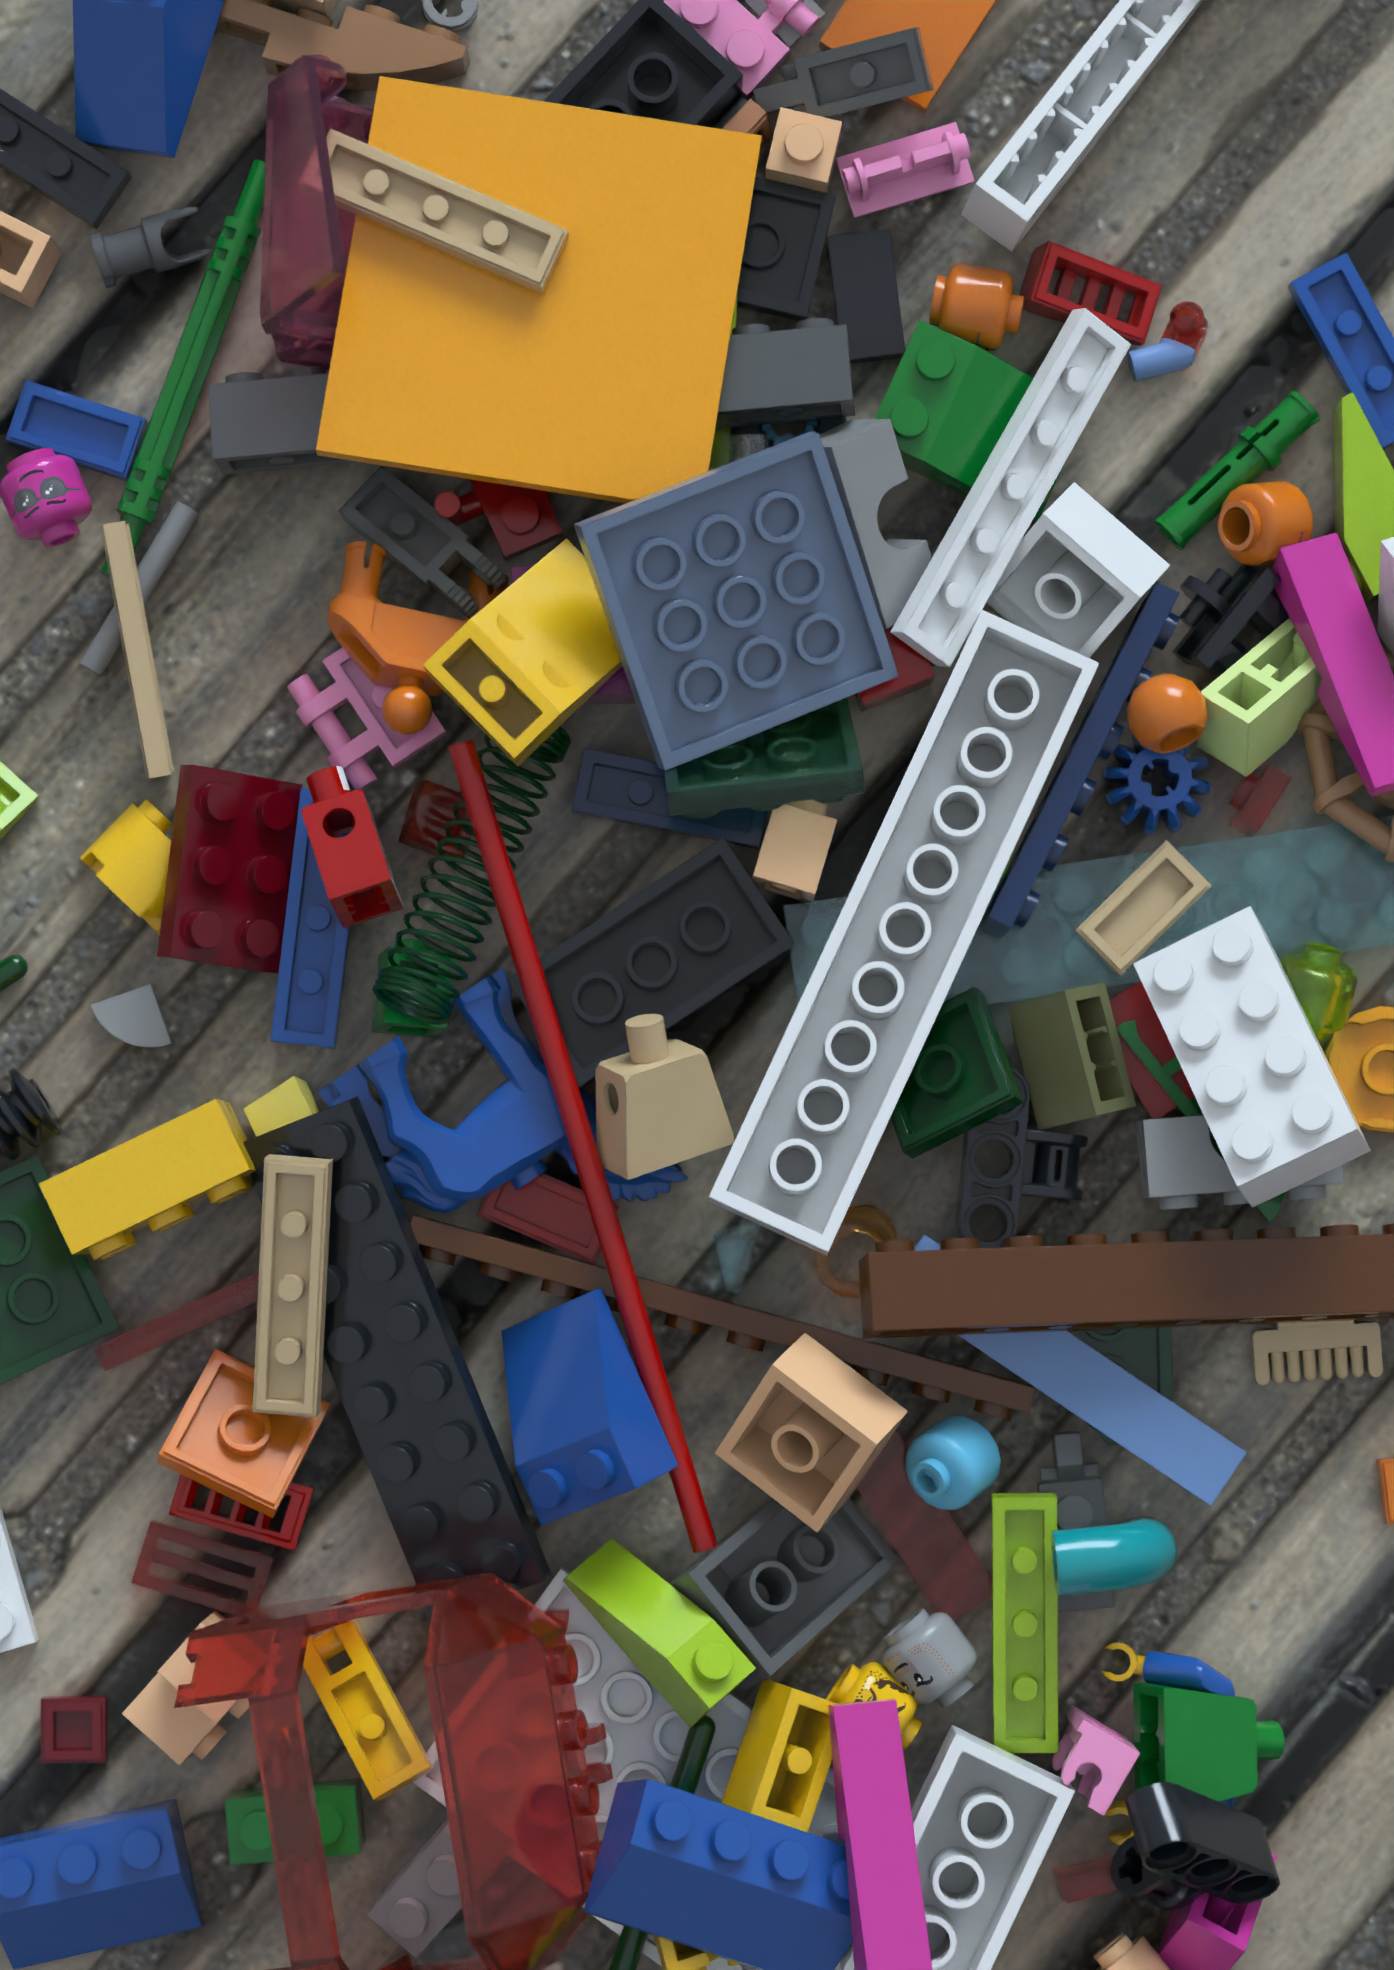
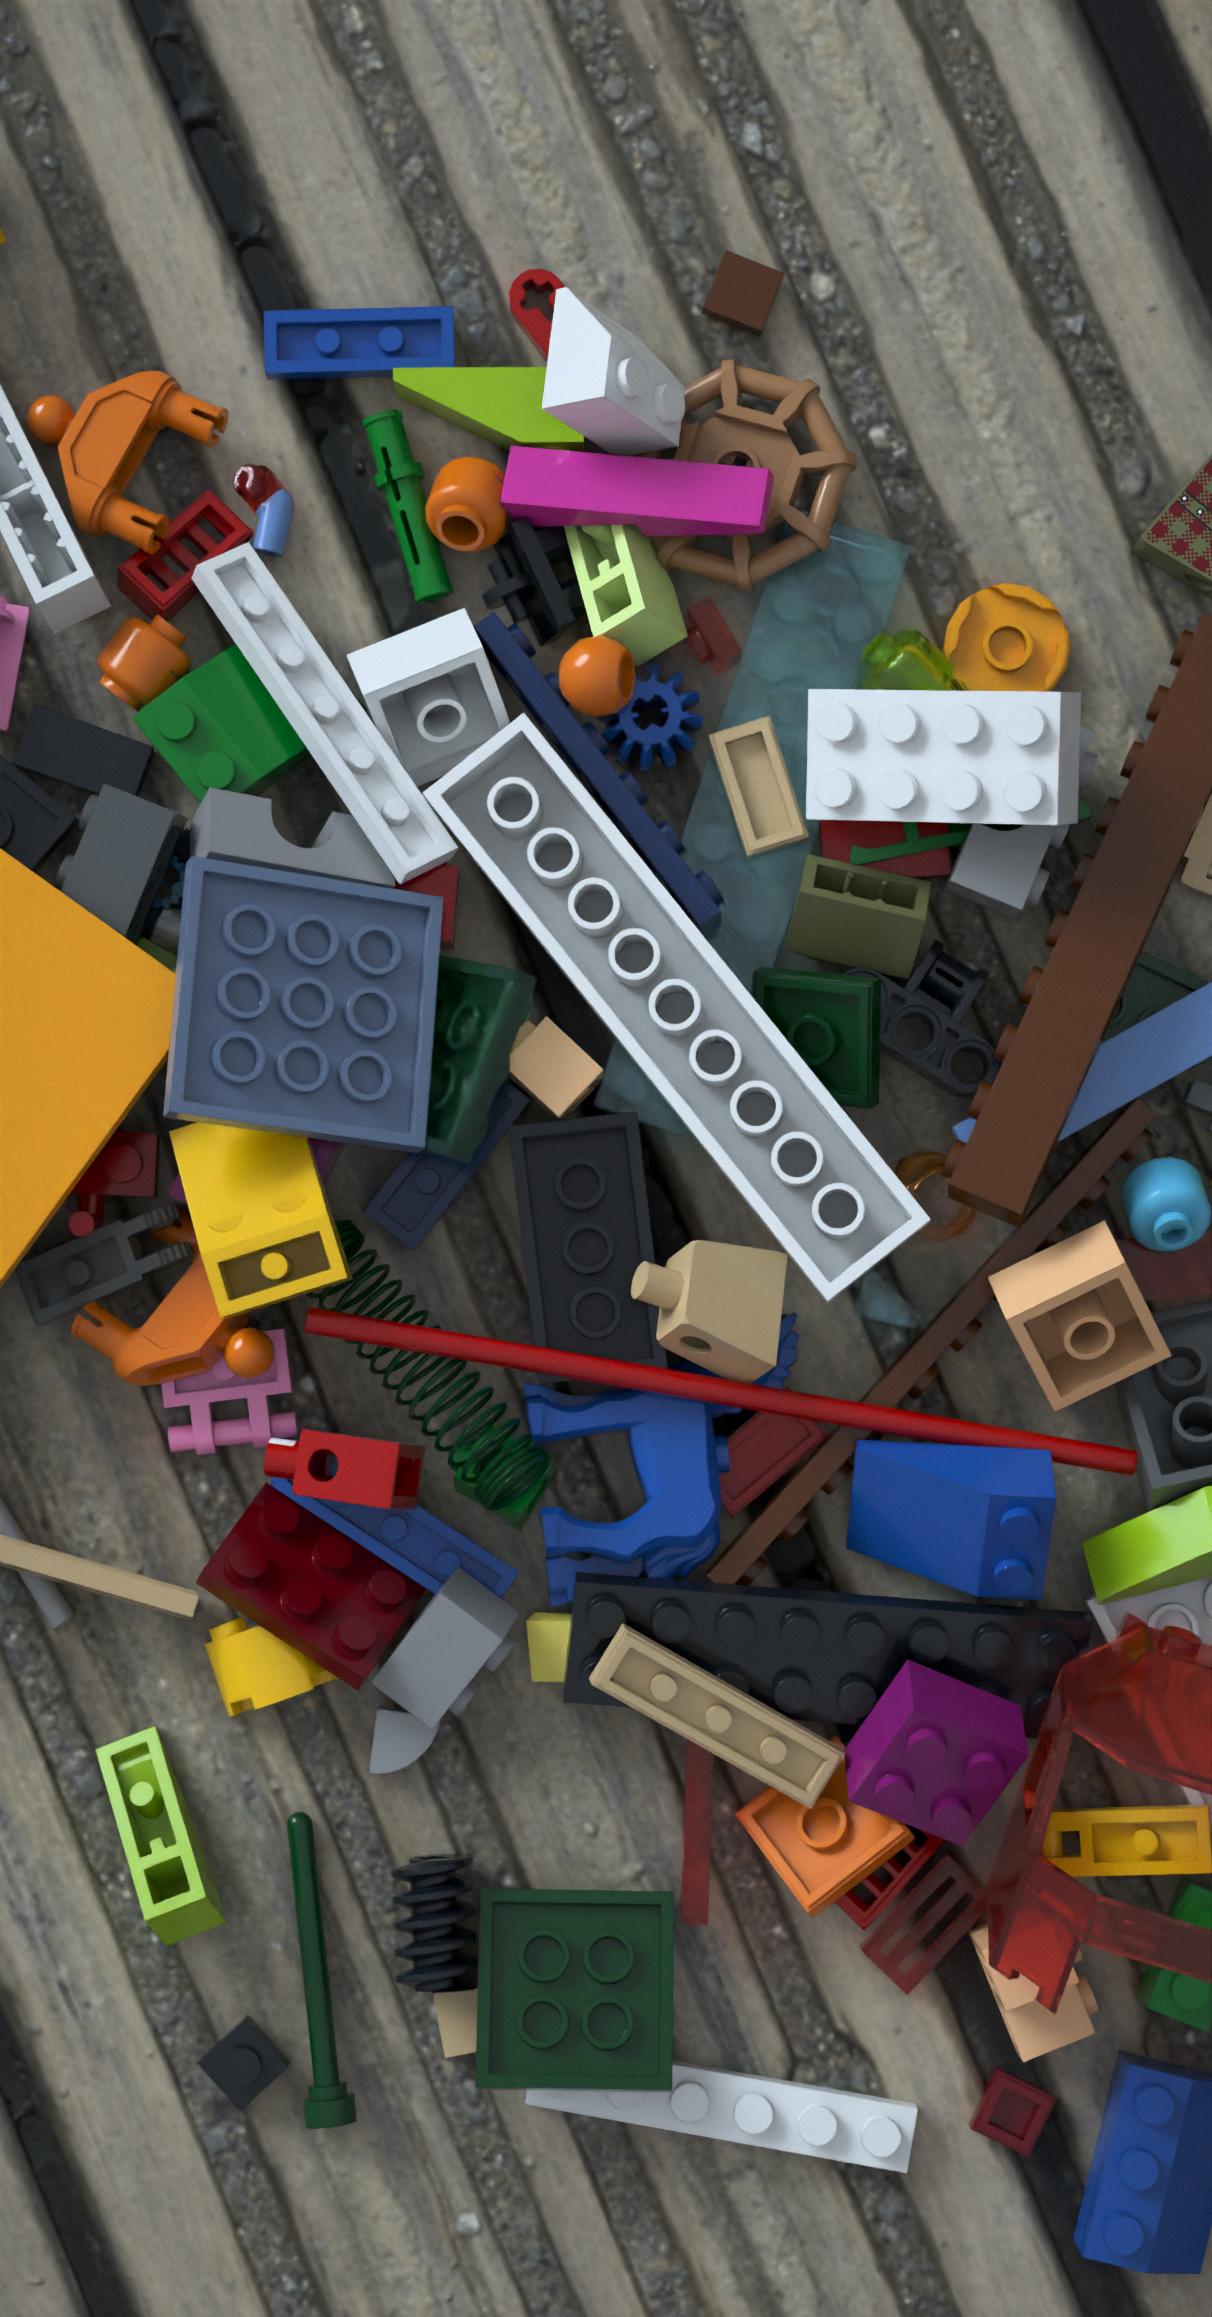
camera: 65 degrees left, 0 degrees up
yellow brick [39,1099,256,1261] -> none
clear red plate [398,779,472,863] -> none
none -> orange connector [26,370,229,554]
none -> light grey brick [370,1566,520,1729]
none -> magenta brick [844,1660,1029,1846]

